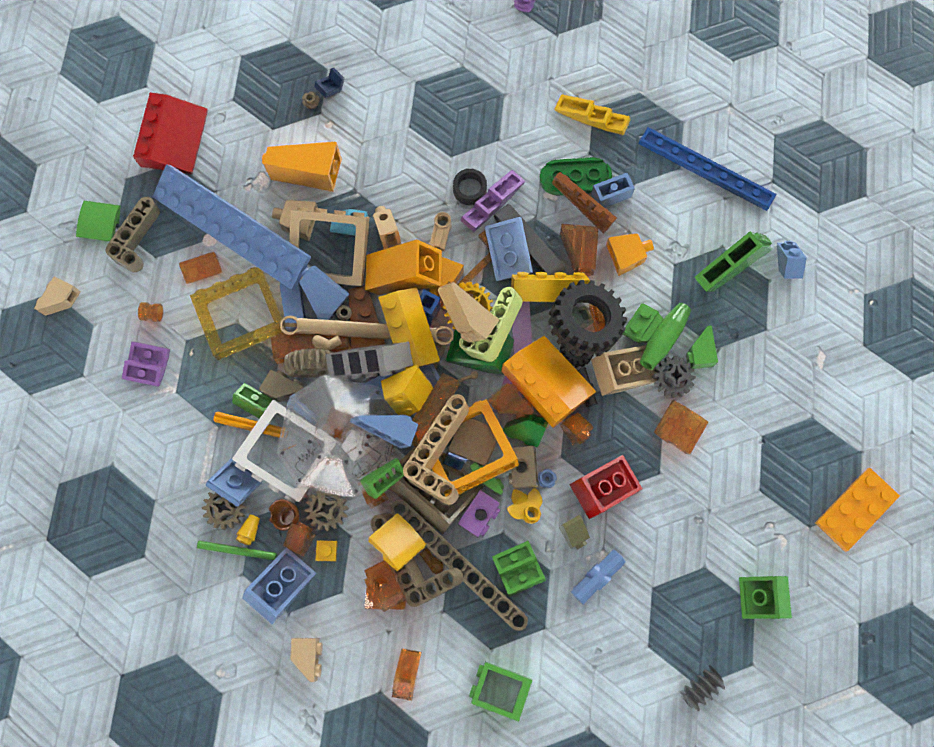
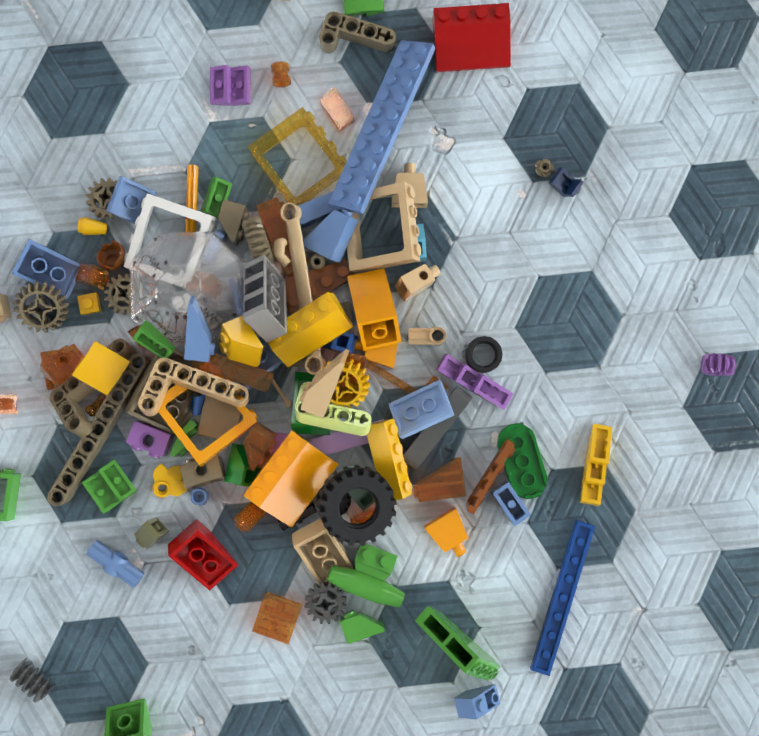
camera: 75 degrees right, 10 degrees up
bright green bar [197,541,277,561] -> none
light orange slope [262,142,342,192] -> none
none -> dark tan gear [13,281,69,333]

